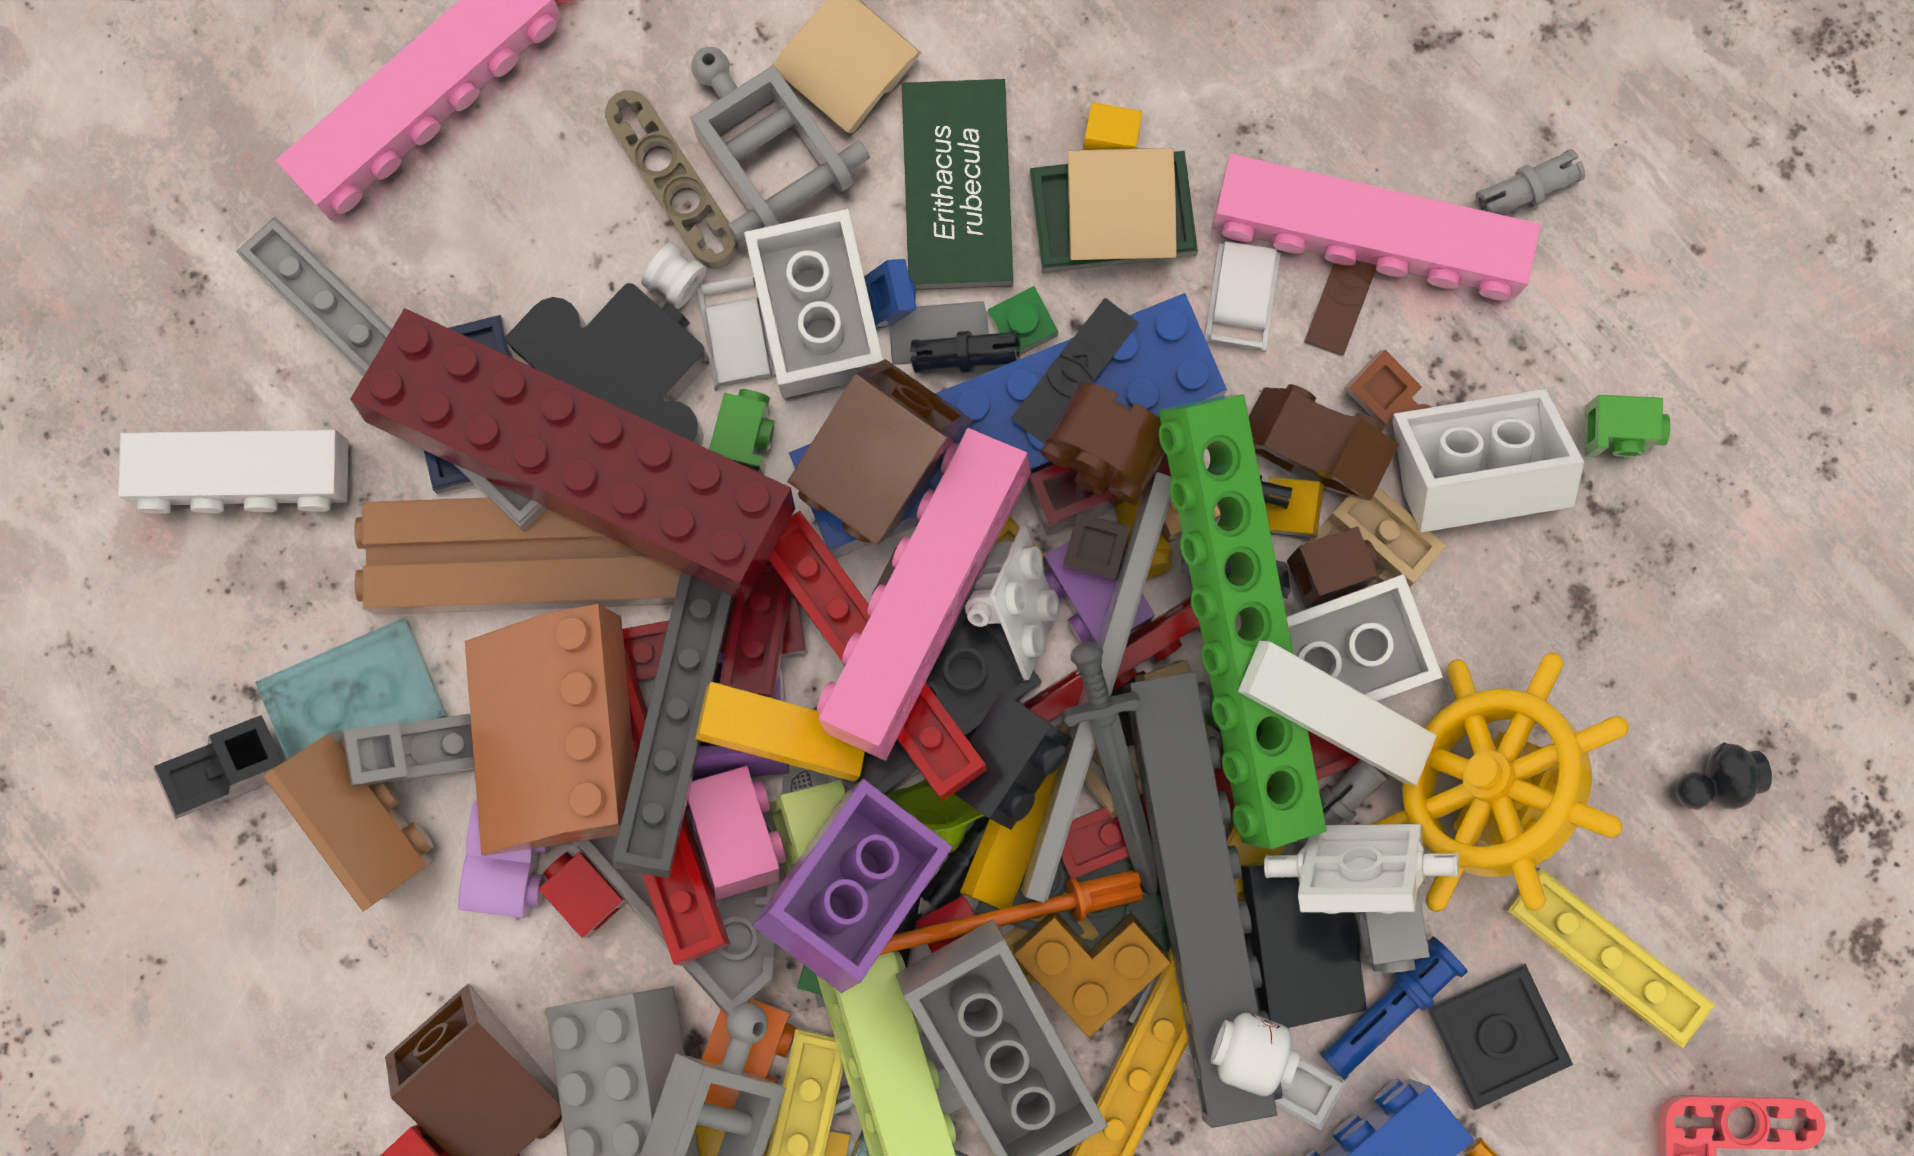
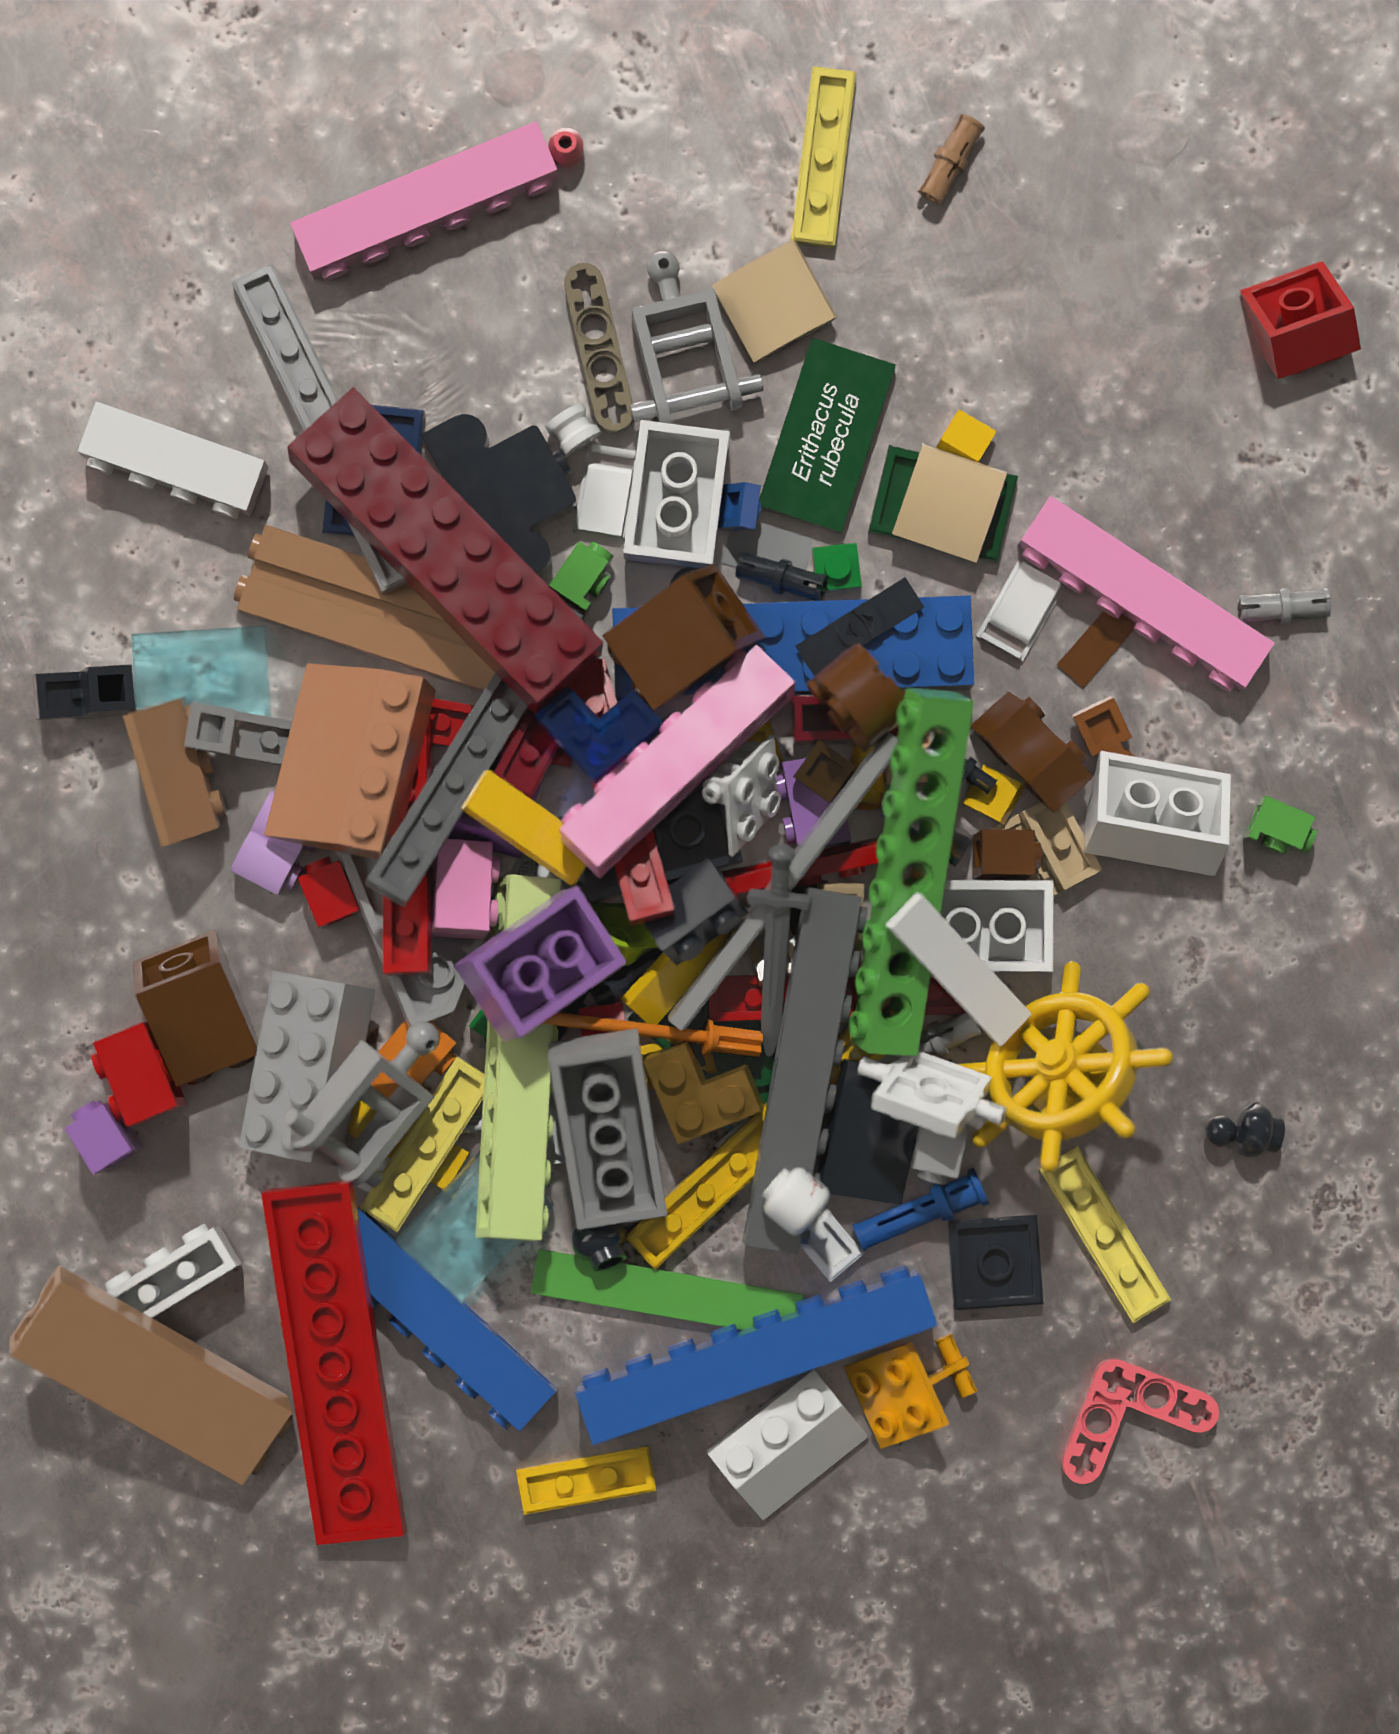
camera: 15 degrees right, 5 degrees up
none -> clear blue plate [535,686,663,785]

